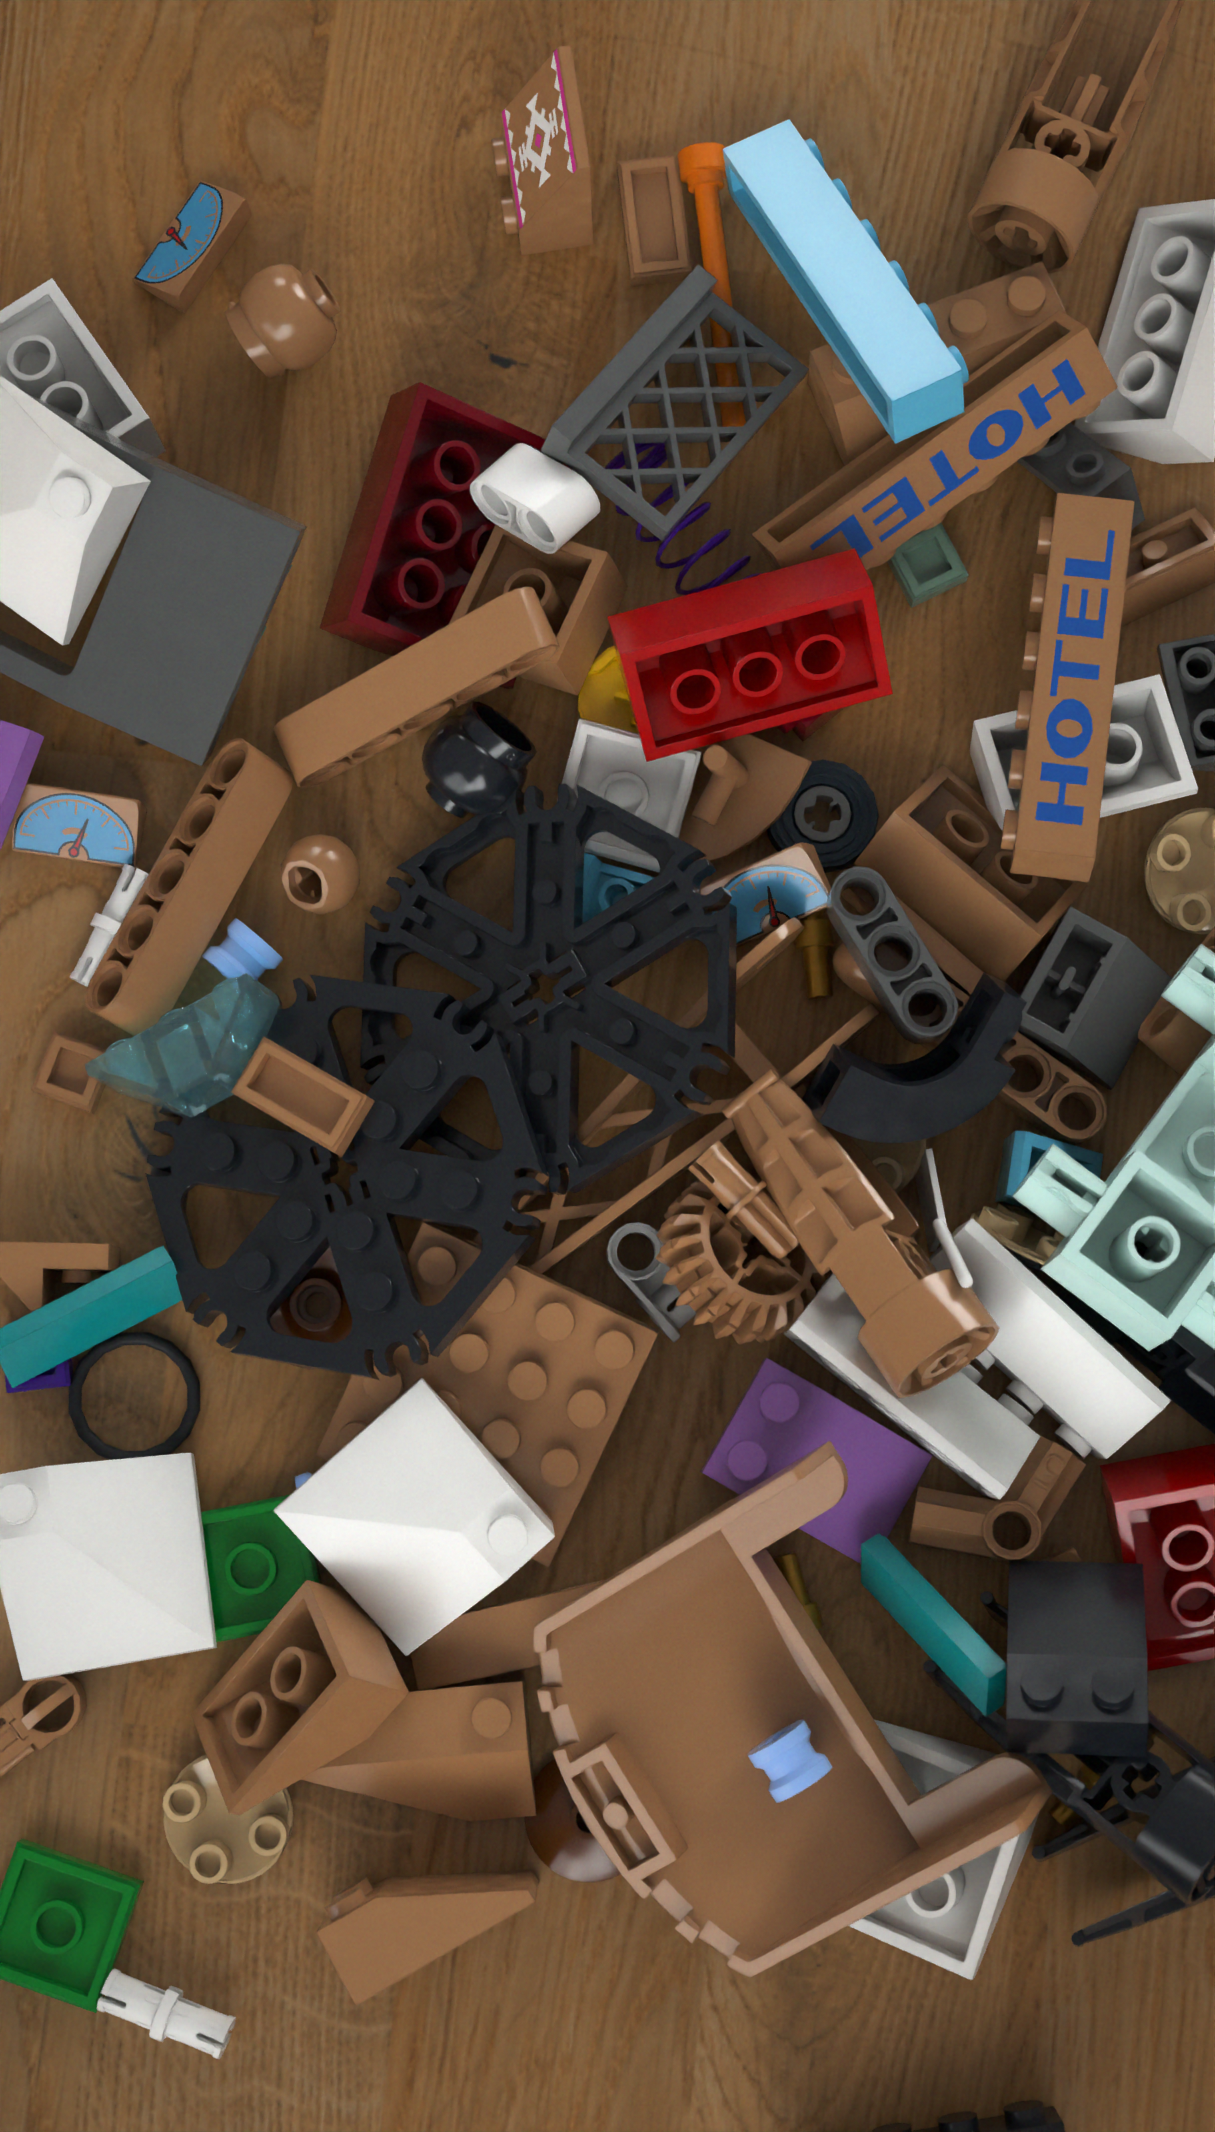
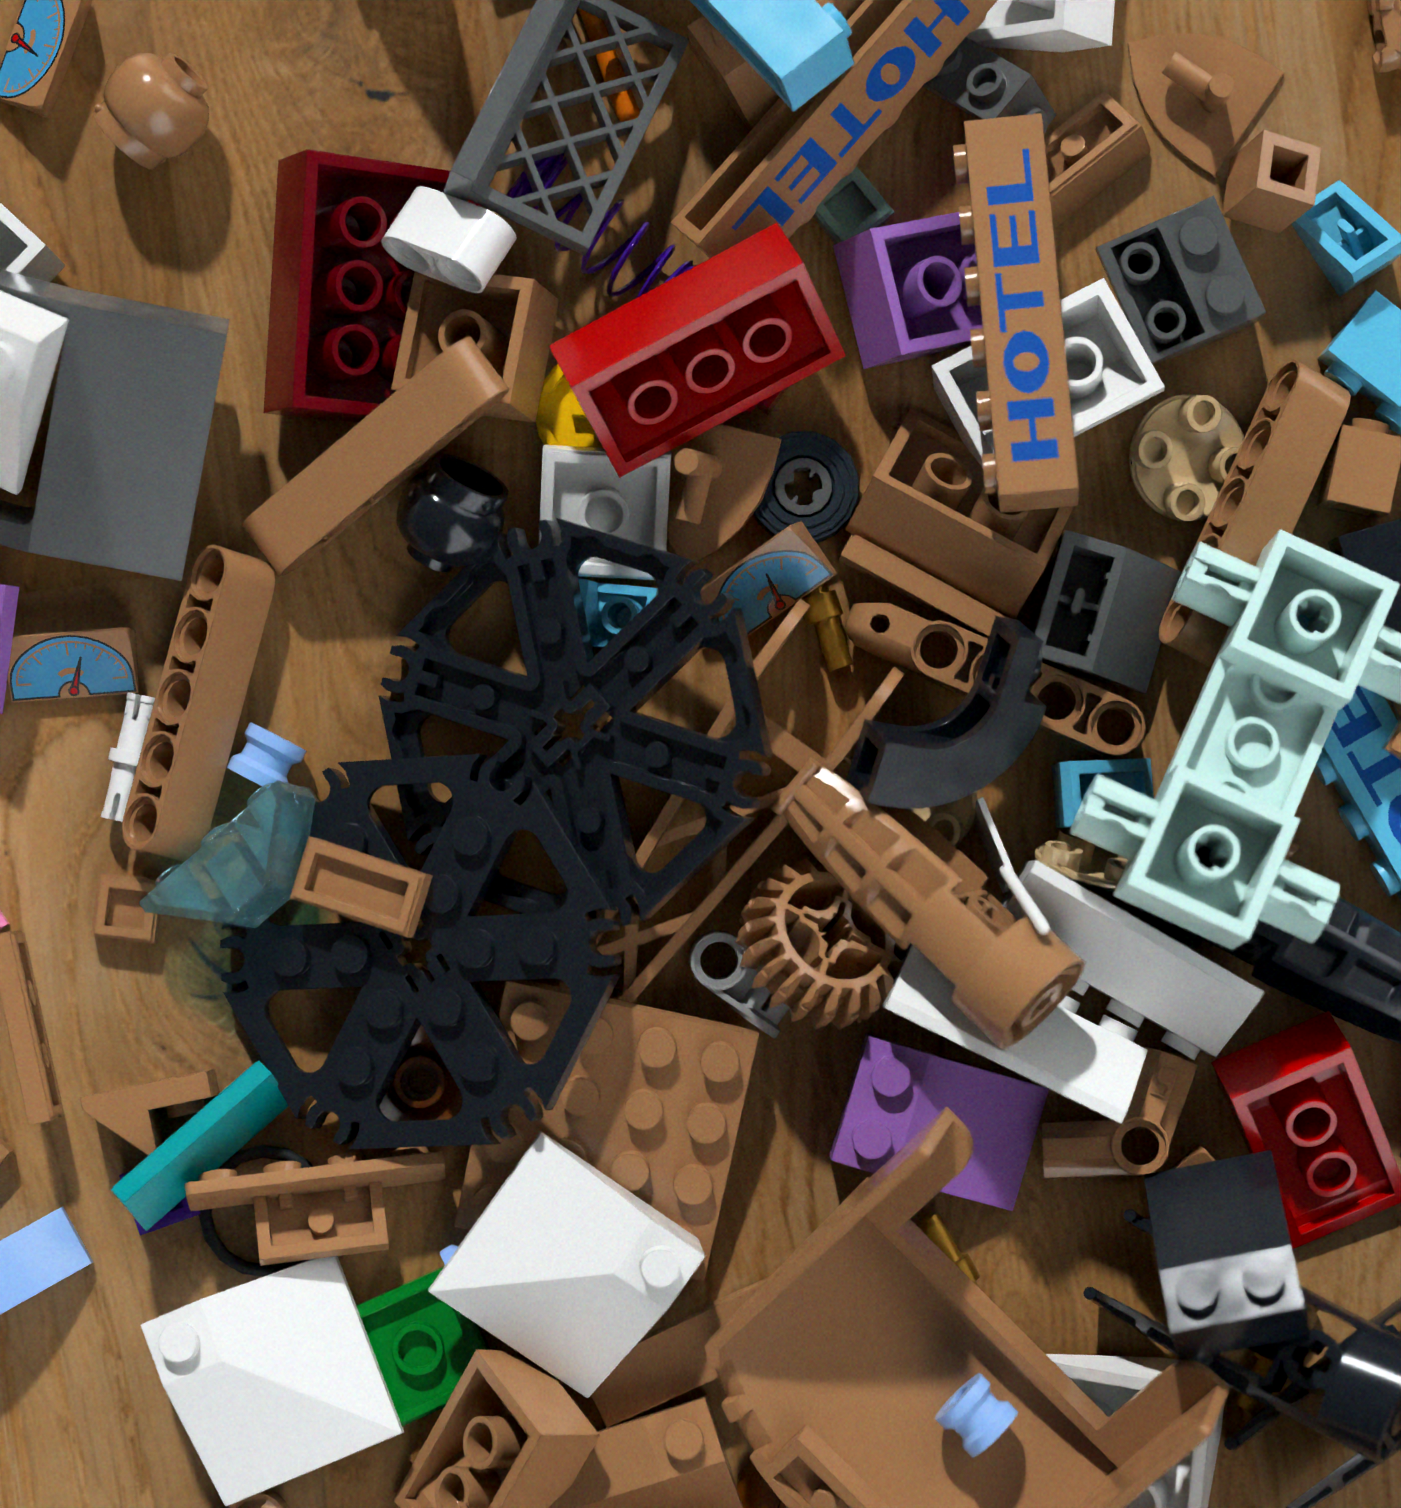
camera: 15 degrees left, 5 degrees up
medium nougat piece [281,834,360,915] -> none
medium nougat axle [688,1140,799,1259] -> none
dark grey beam [827,866,958,1045] -> none
teal tile [861,1533,1007,1717] -> none
none -> medium nougat bracket [185,1147,445,1266]
none -> medium lavender slope [833,212,982,369]

